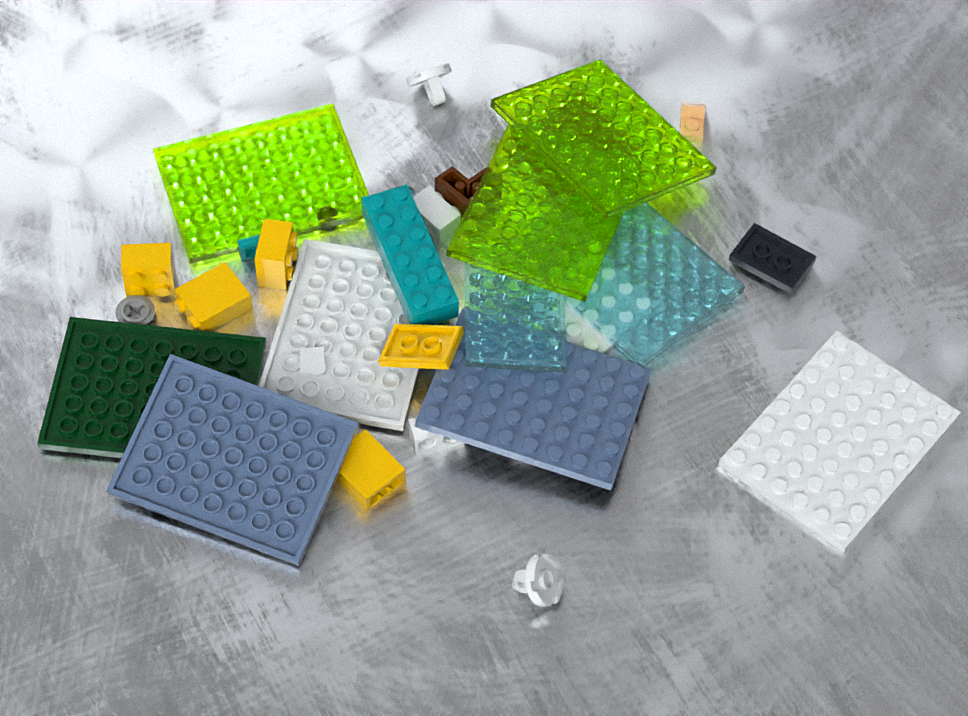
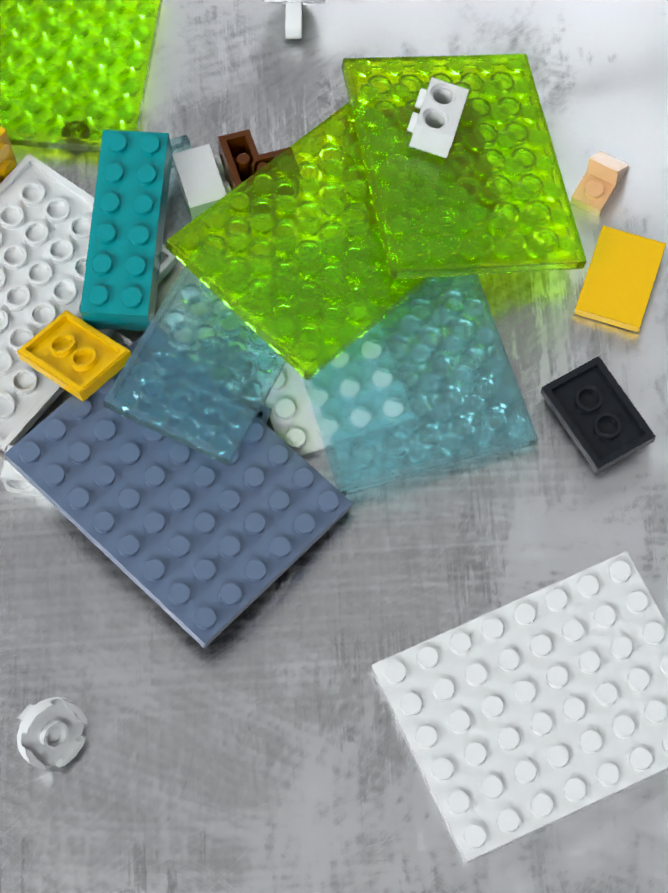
camera: 30 degrees right, 10 degrees up
none -> white brick [407,77,469,158]
none -> yellow tile [574,226,666,333]

